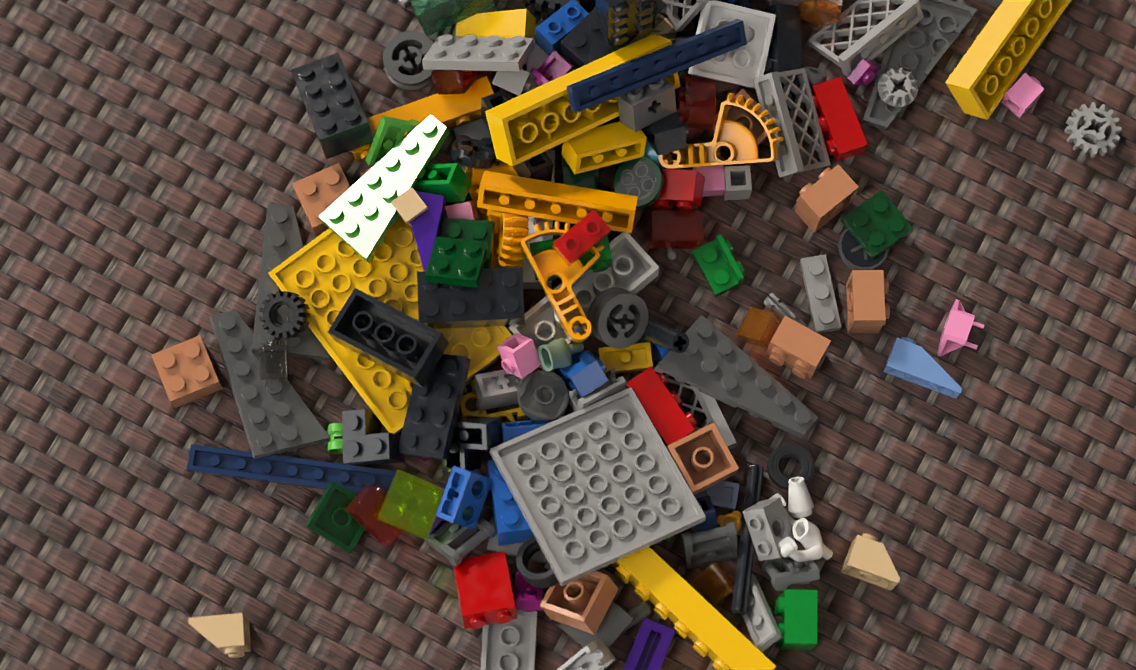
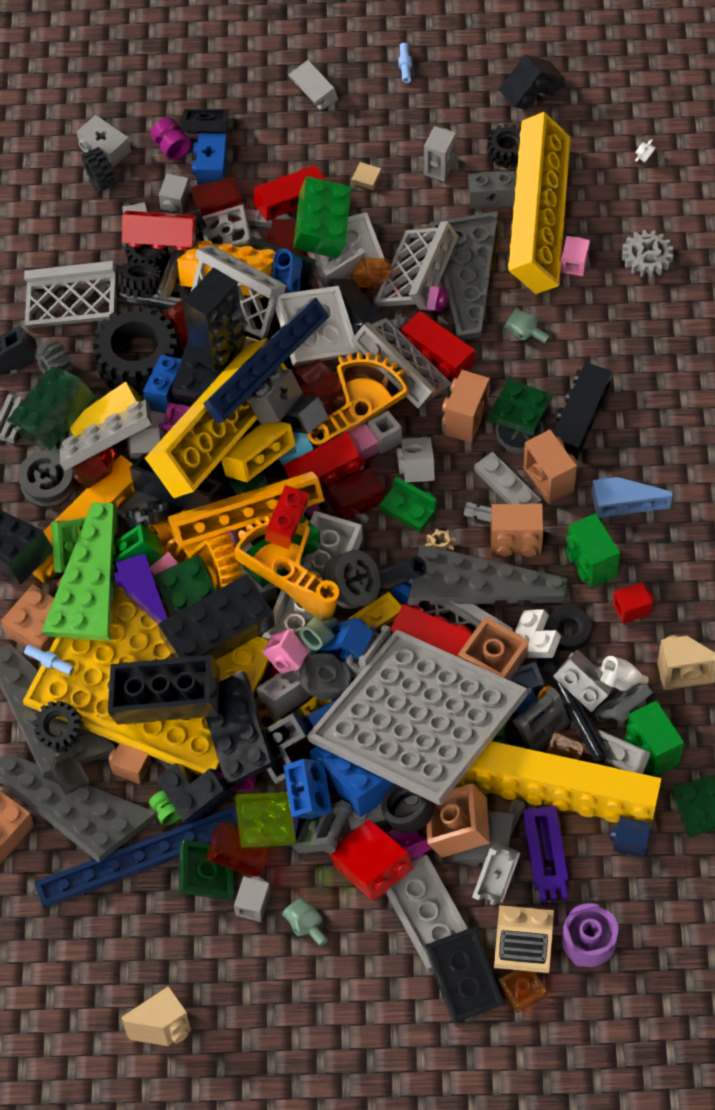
camera: 25 degrees left, 15 degrees down
tan tile [391,187,428,224] -> none
dark green plate [425,236,488,288] -> none
tile [613,157,665,208] -> none
clear orange piece [736,307,782,348] -> none
white cone [788,477,814,518] -> none
light grey gear [878,68,918,107] -> none
bright pink piece [937,299,984,357] -> none
none -> light blue bar [24,644,74,676]
none -> nougat brick [108,743,152,785]
none -> light grey brick [234,876,271,922]
none -> sand green piece [282,897,328,946]
none -> light grey brick [397,437,435,483]
none -> tan gear [425,529,456,552]
none -> sand green piece [504,307,549,344]
none -> white plate [514,610,561,658]
none -> black brick [550,362,612,460]
none -> green brick [565,513,620,589]
none -> red brick [613,582,654,624]

